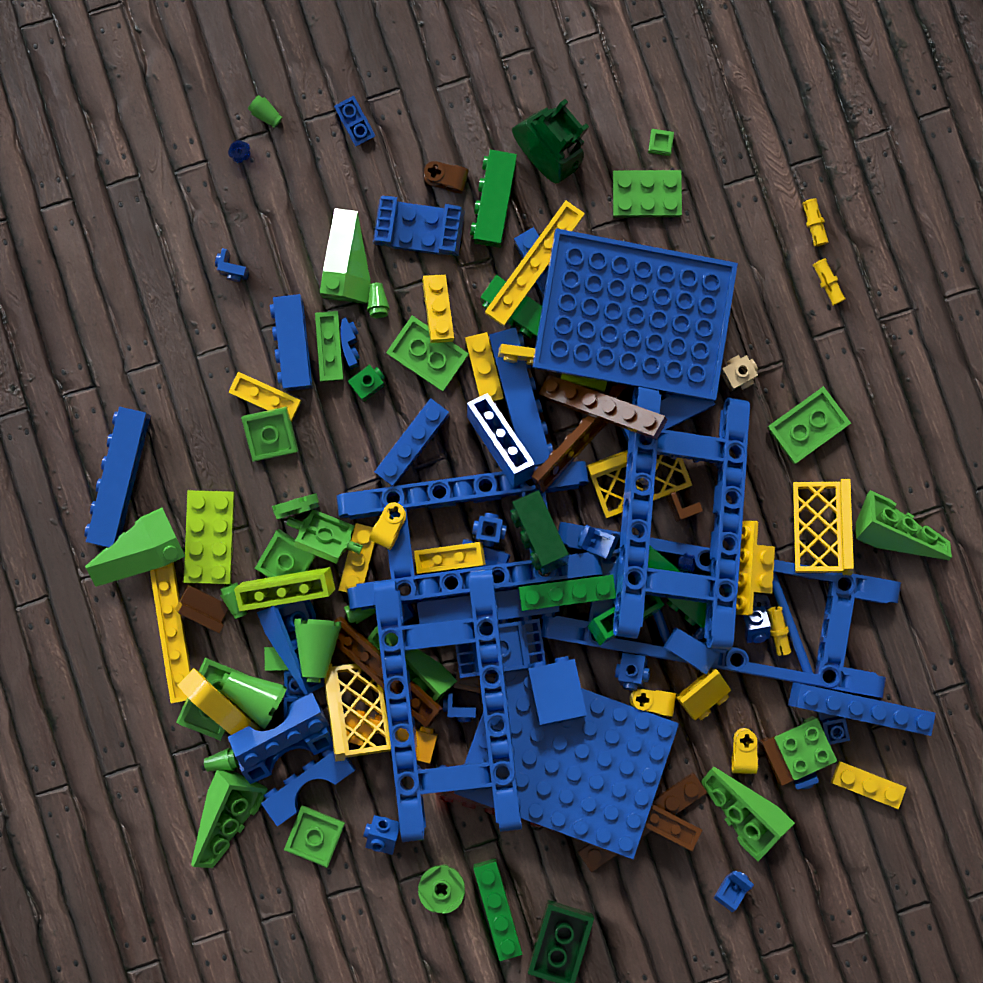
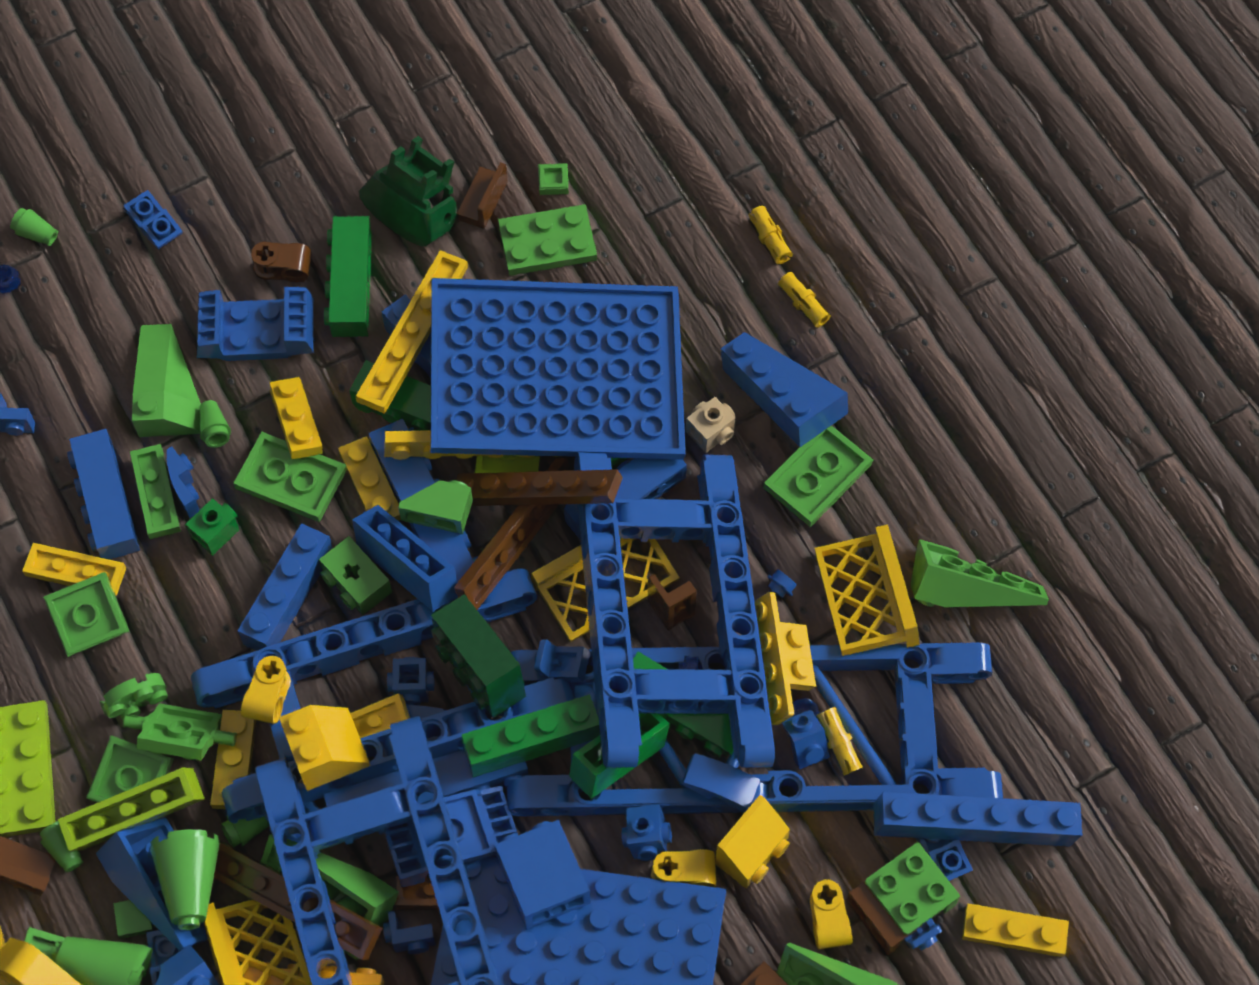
camera: 15 degrees left, 20 degrees down
none -> yellow slope [279,705,371,791]
none -> bright green brick [319,536,392,616]
none -> bright green slope [398,480,473,534]
none -> reddish brown panel [457,162,508,229]
none -> blue wedge [720,332,848,447]
none -> blue plate [767,569,797,598]

